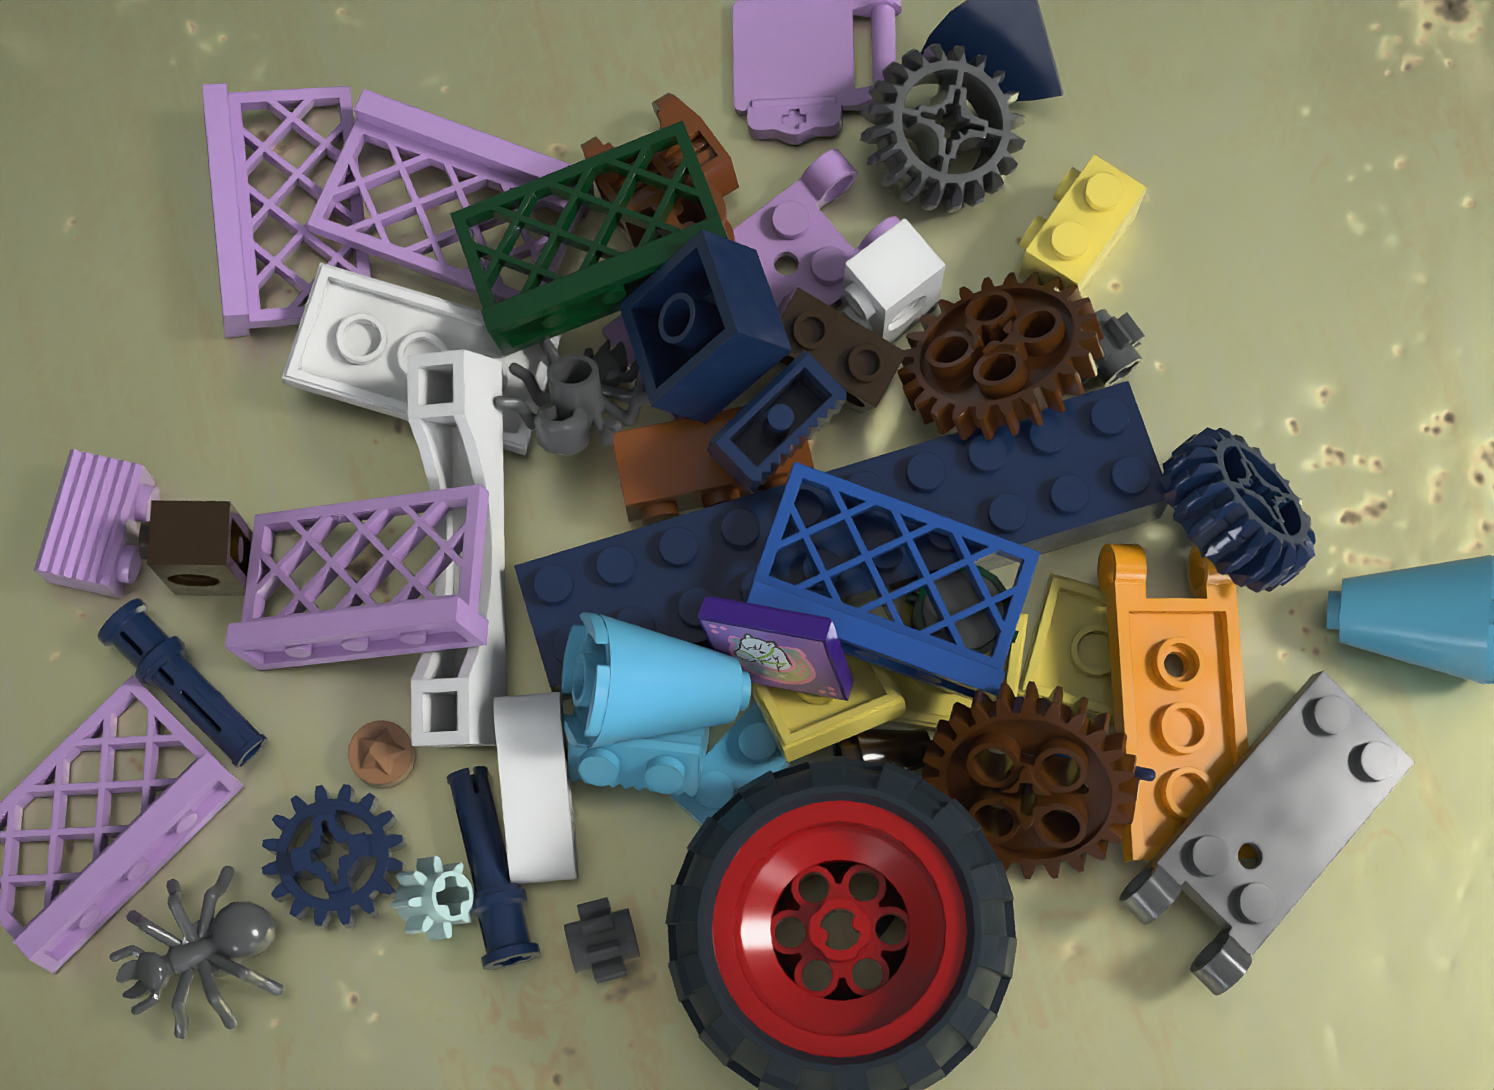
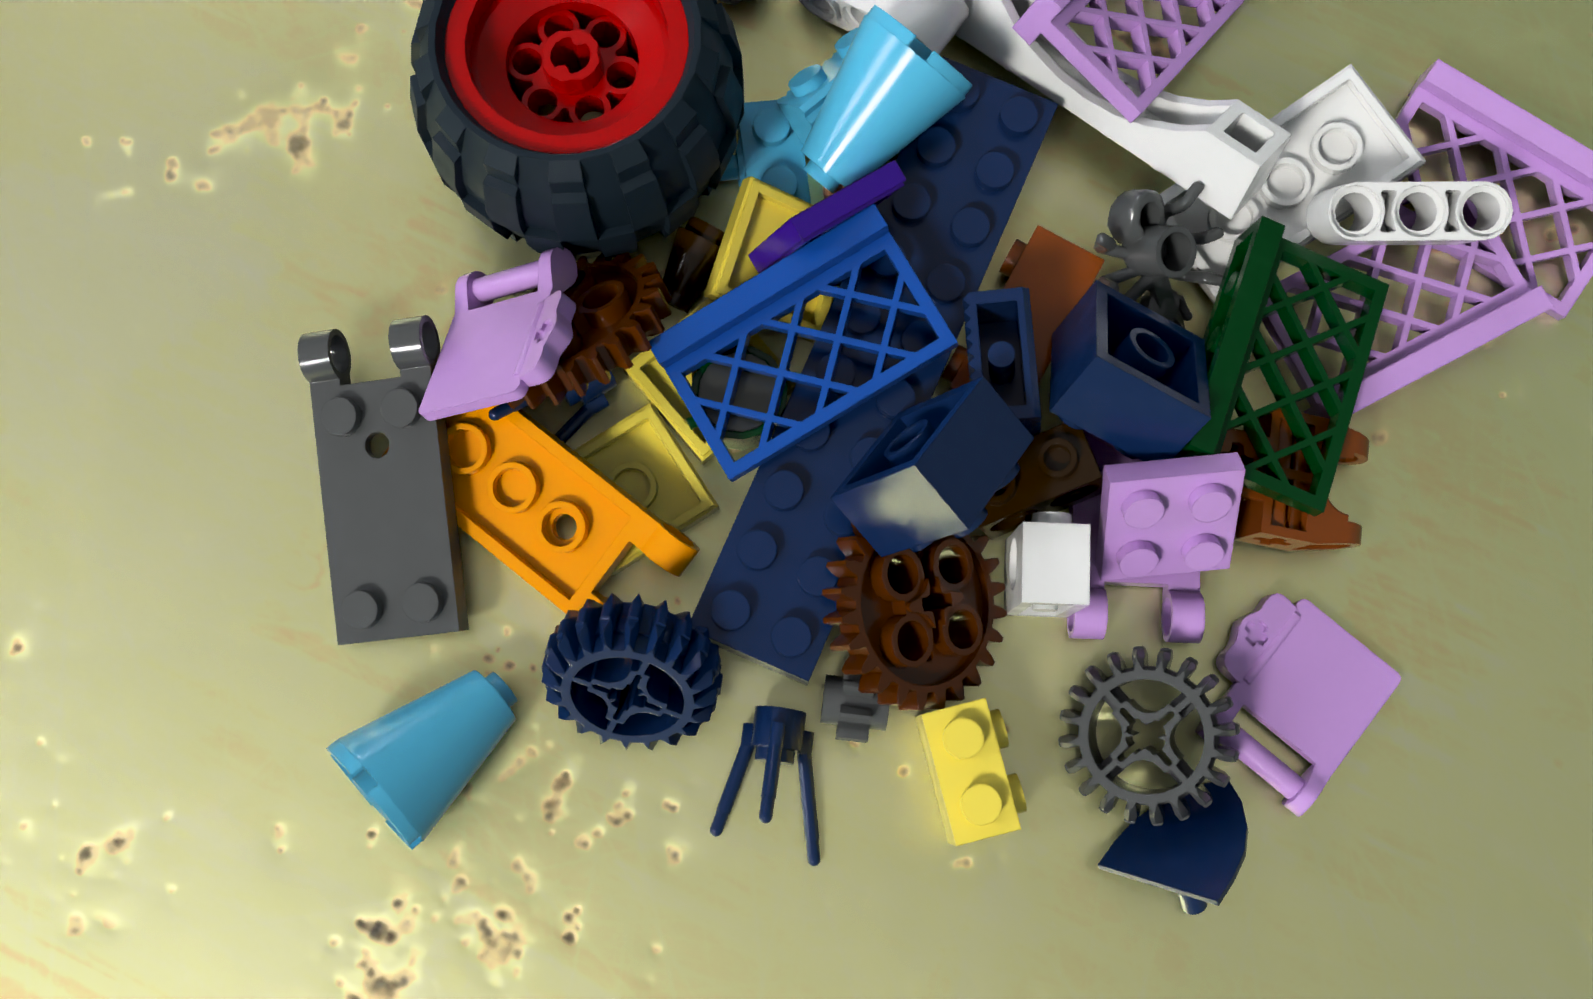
camera: 125 degrees right, 5 degrees up
none -> lavender piece [419,247,578,421]
none -> dark blue plant [710,706,820,866]
none -> dark blue brick [830,376,1034,557]
none -> lavender plate [1095,452,1246,582]
none -> white beam [1306,181,1513,245]

